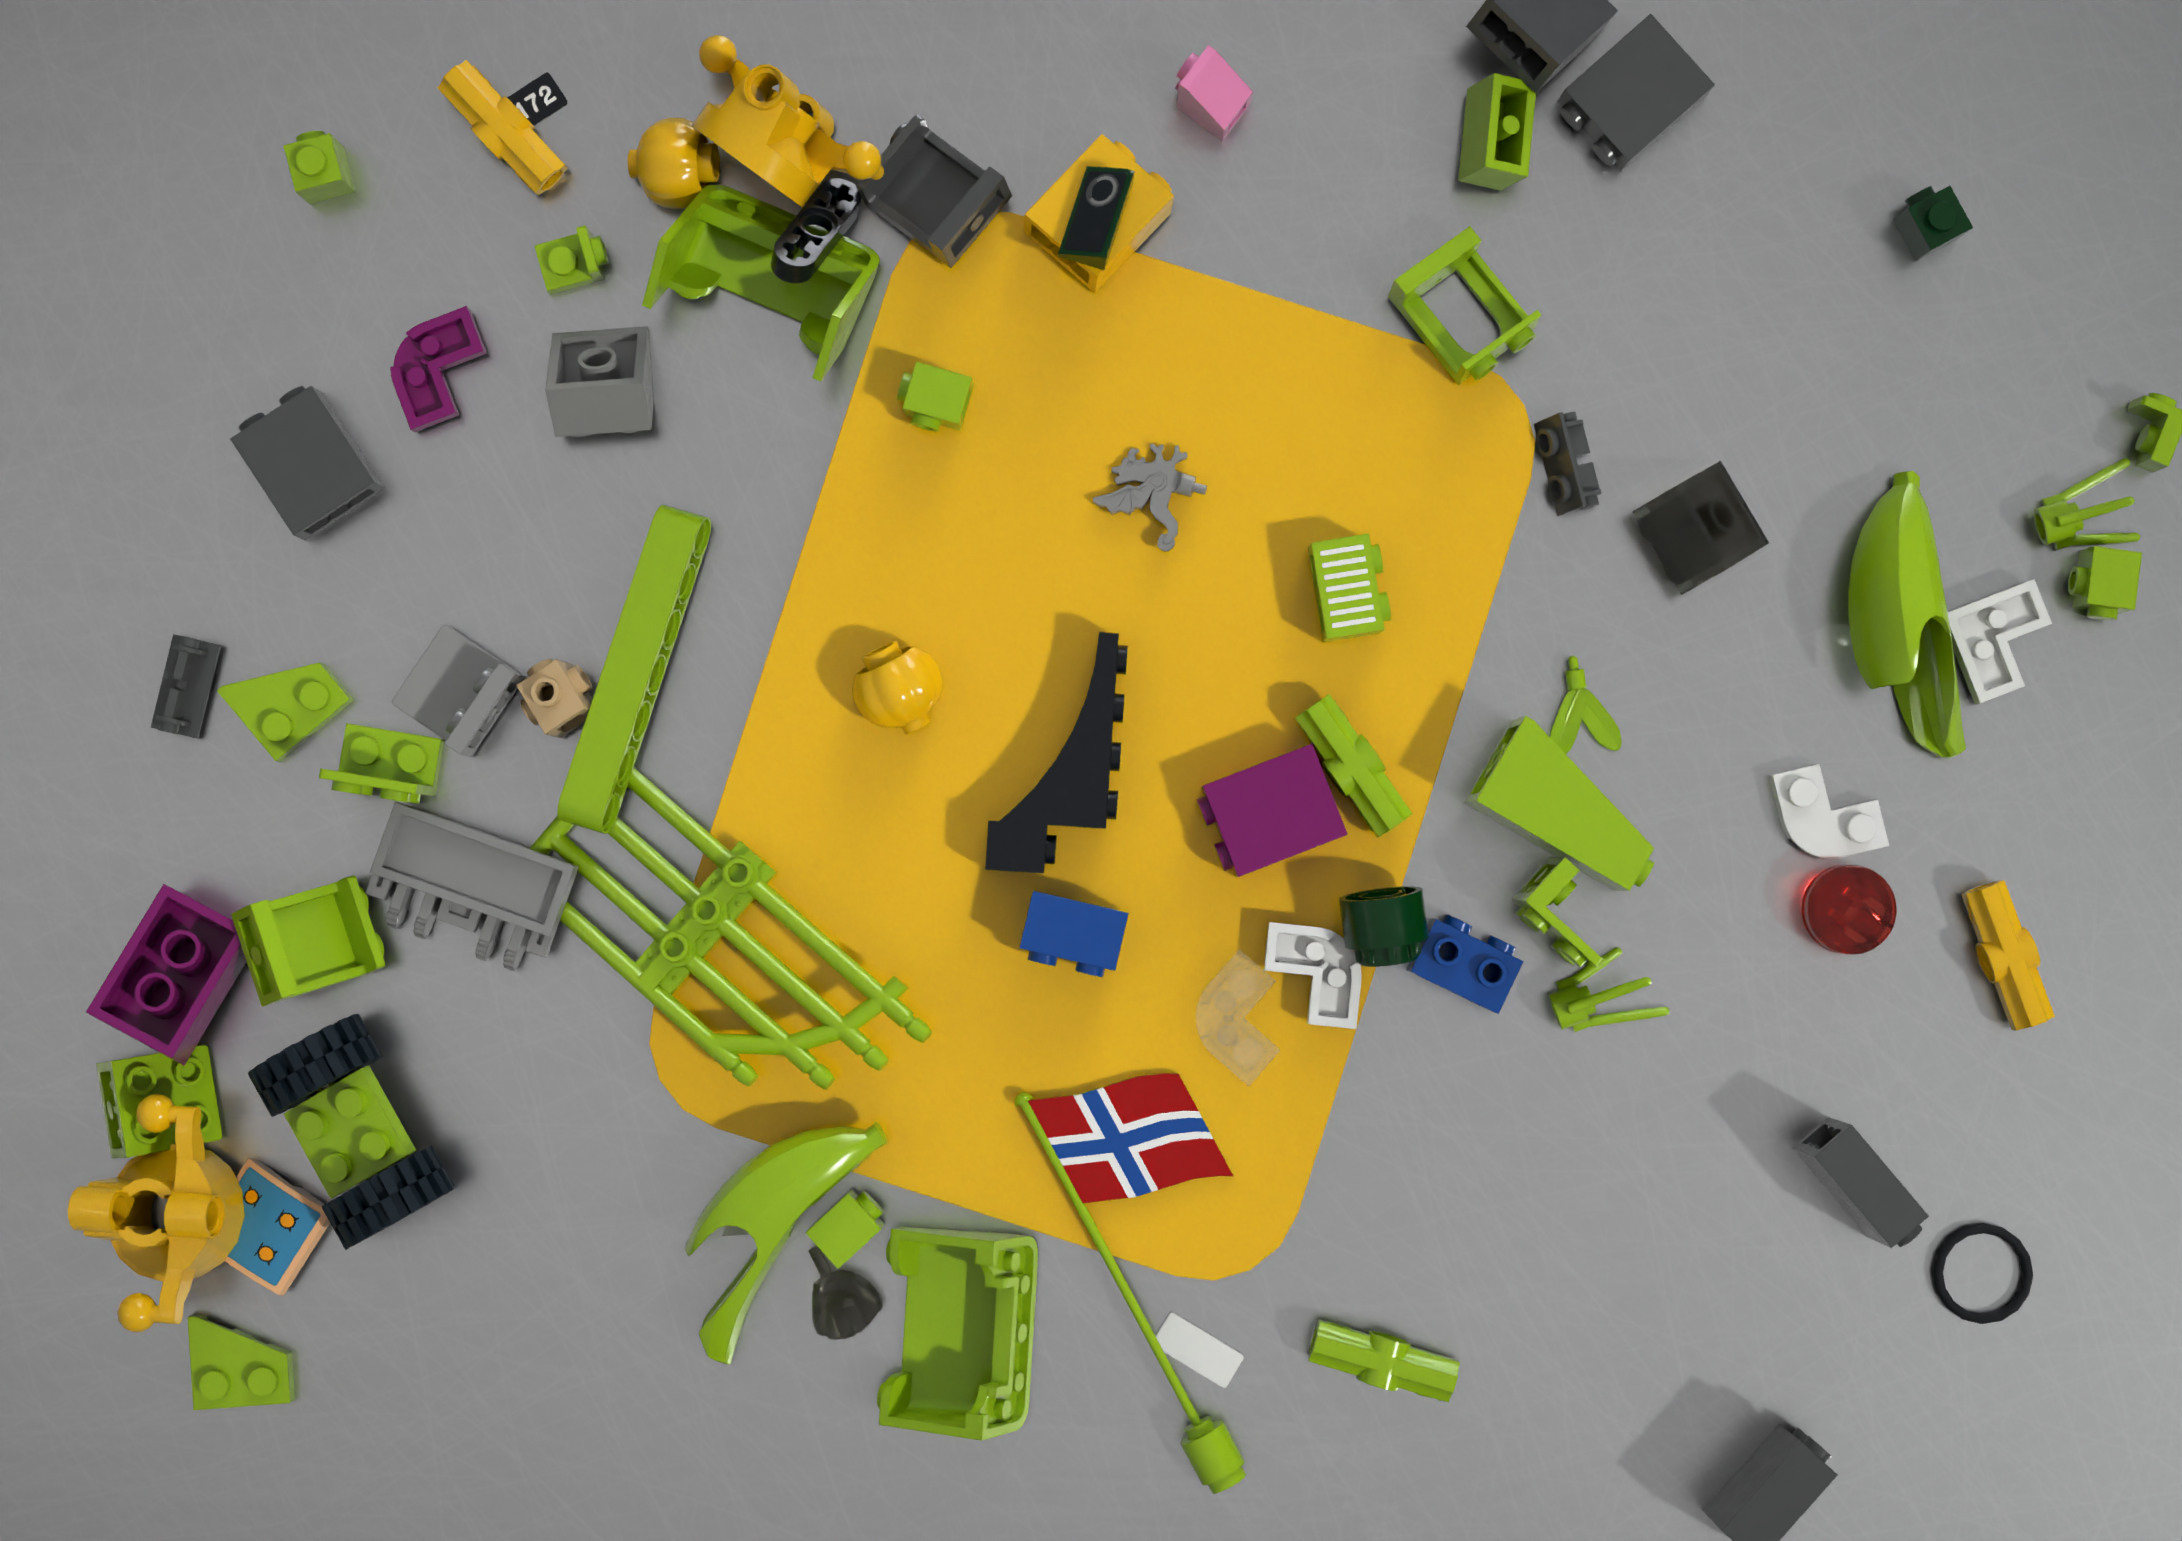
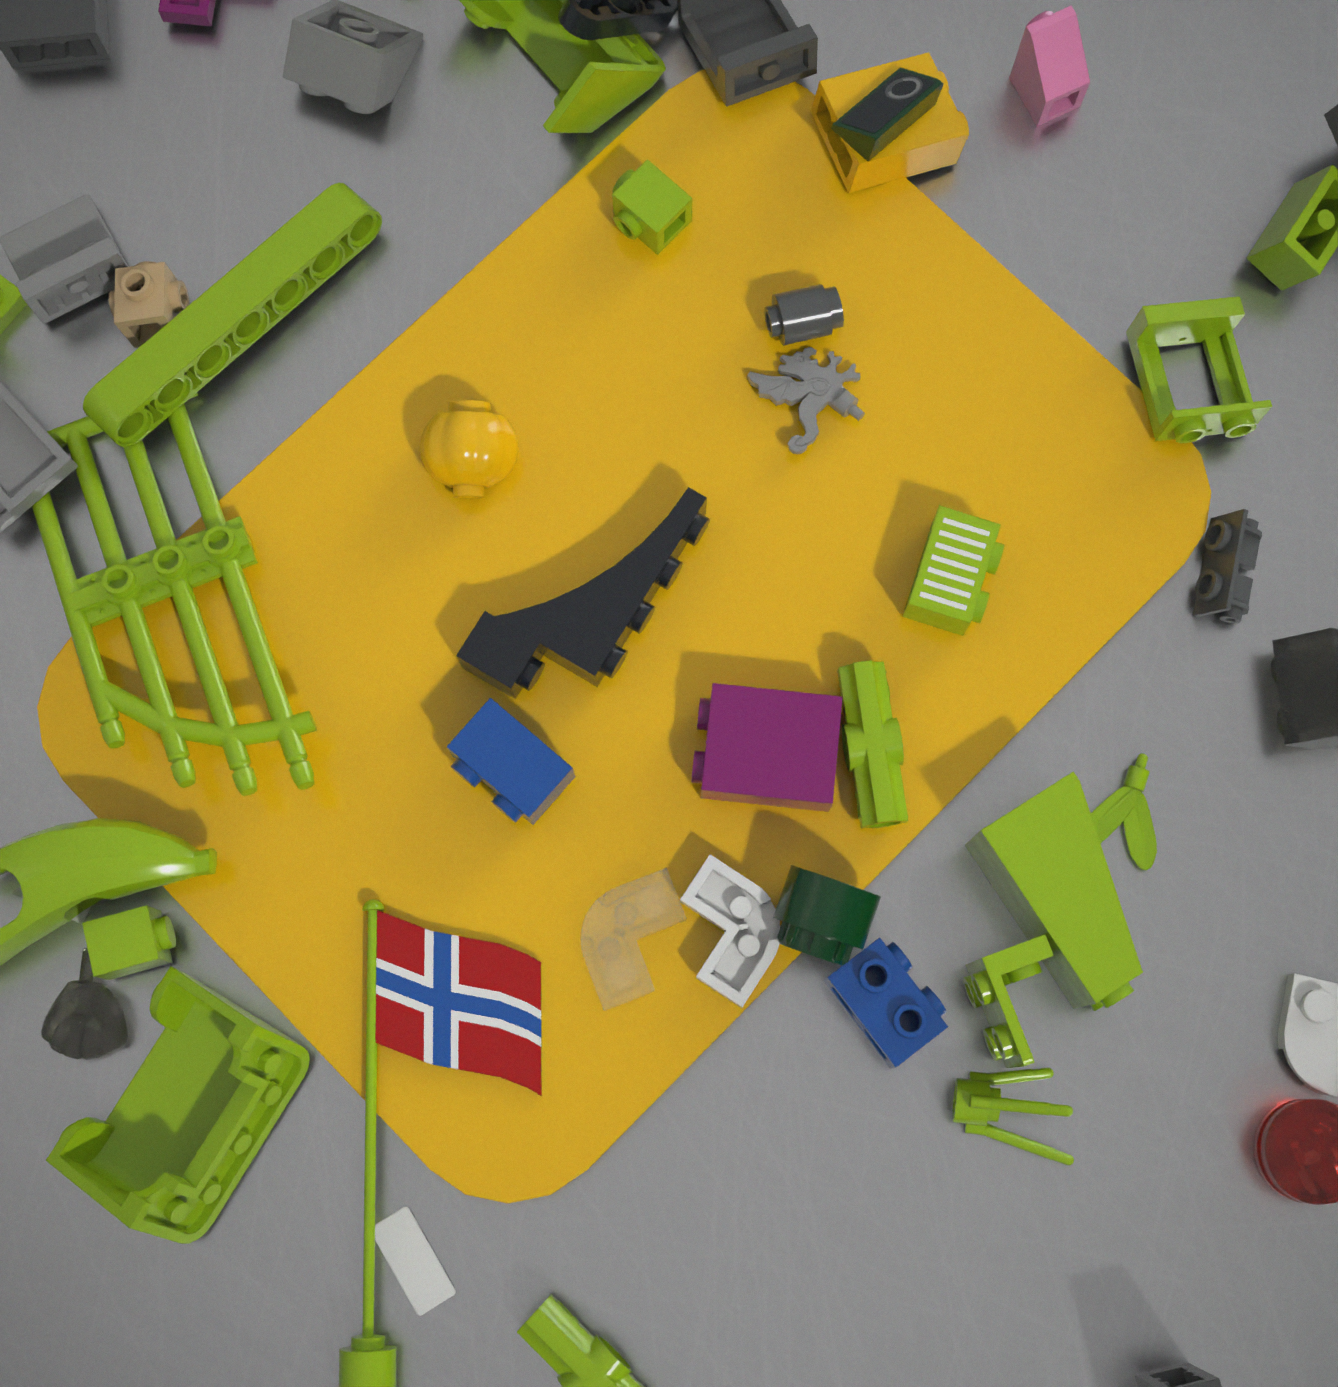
camera: 30 degrees right, 10 degrees down
none -> dark grey brick [764,284,844,346]

